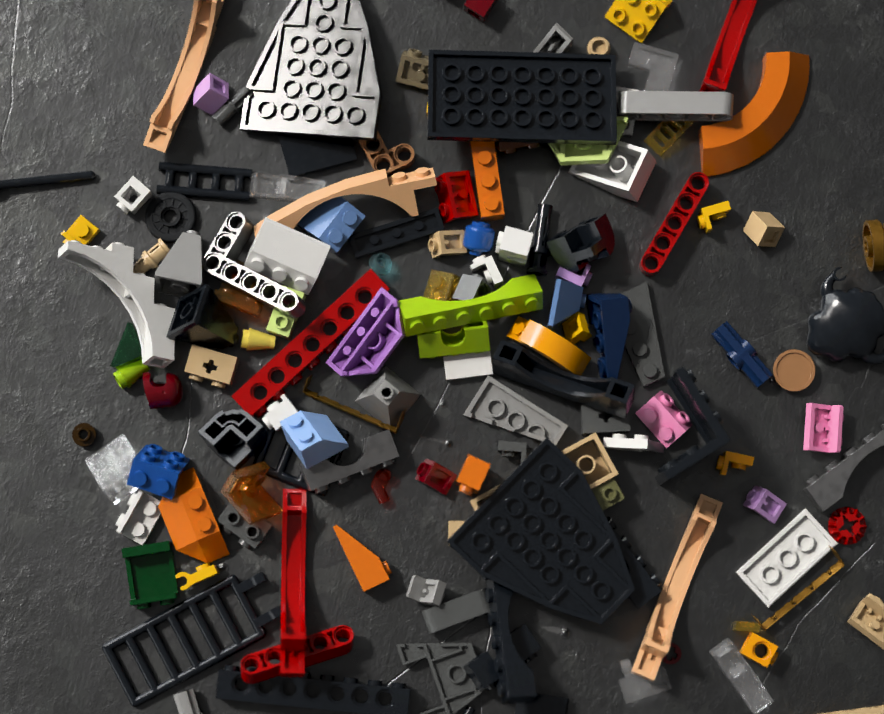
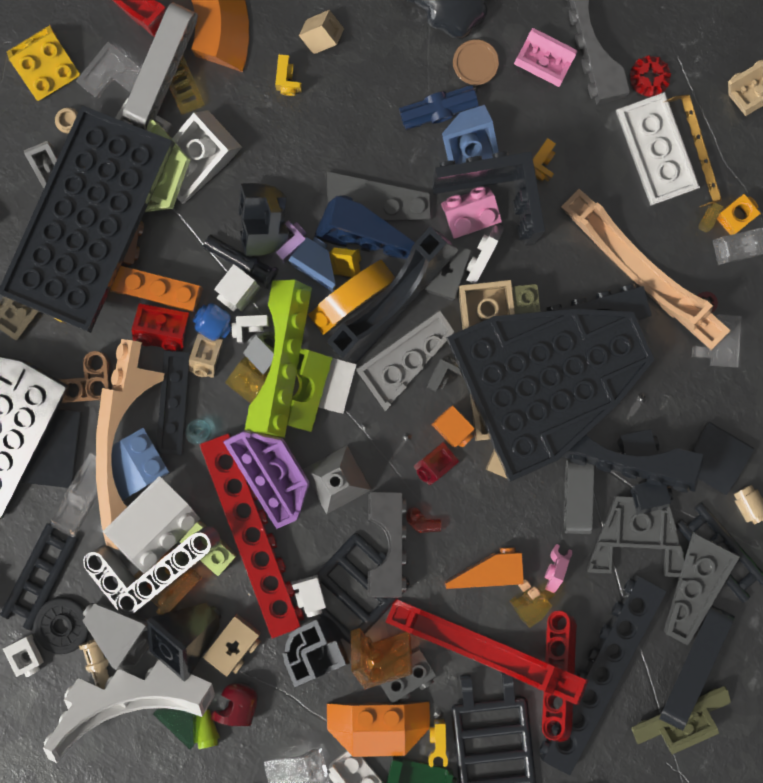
camera: 70 degrees left, 5 degrees up
yellow bracket [61,215,100,245] -> none
blue bracket [127,444,190,500] -> none
light yellow cone [241,328,276,351] -> none
light blue slope [280,411,349,469] -> none
pearl gold piece [303,375,407,434] -> none
light grey bracket [406,575,447,606] -> none
red beam [639,172,709,276] -> none
lavender bracket [743,486,787,524] -> none
none -> medium blue slope [442,105,499,164]
none -> clear yellow piece [509,579,556,628]
none -> bright pink plate [545,544,572,593]

